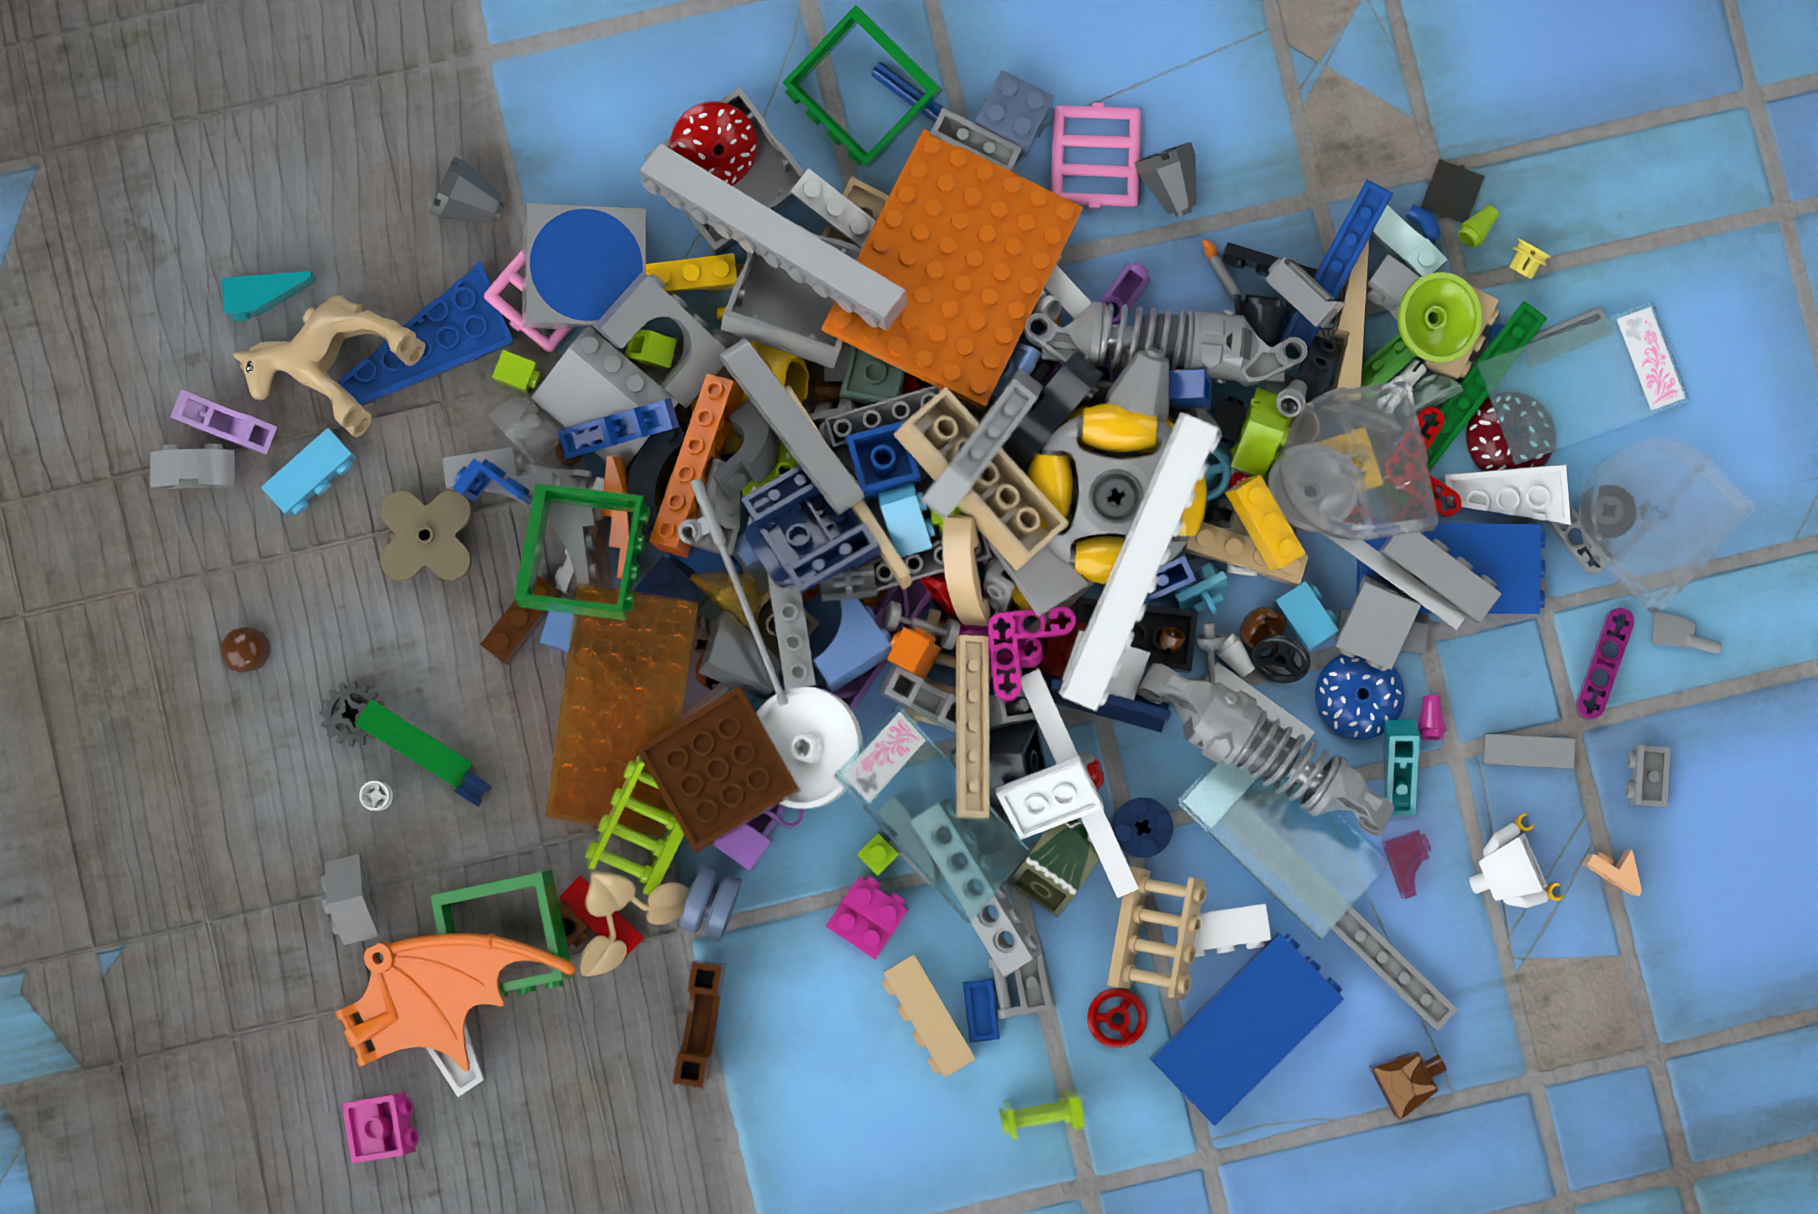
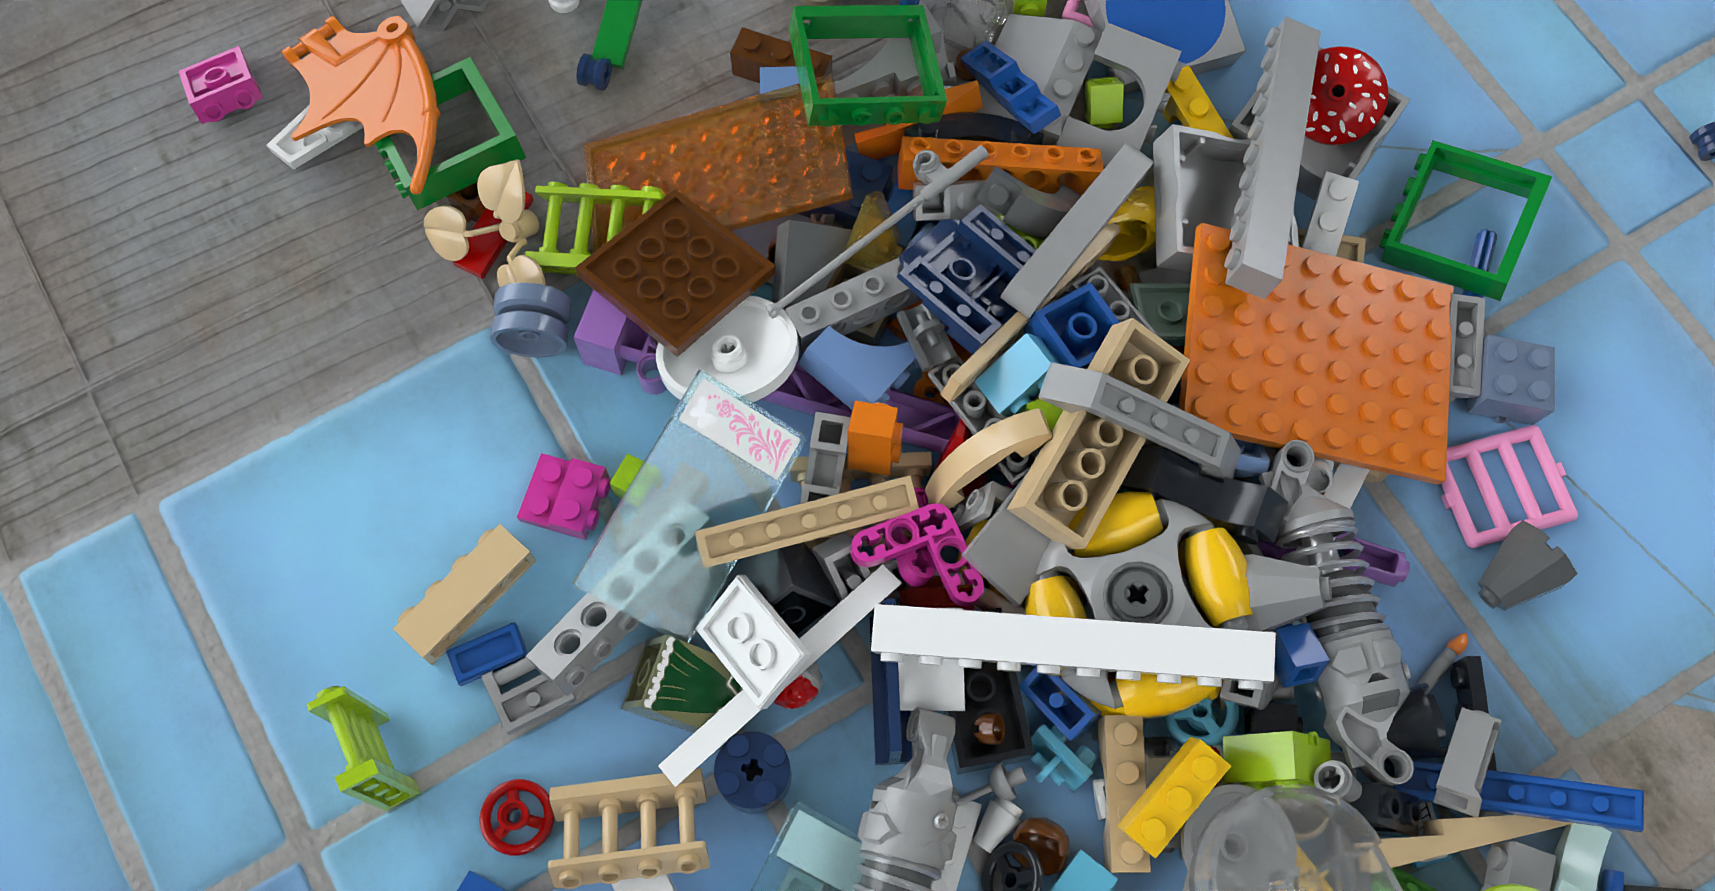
camera: 70 degrees right, 15 degrees down
reddish brown arch [673,960,726,1088] -> none
light grey wheel [882,601,960,650] -> none

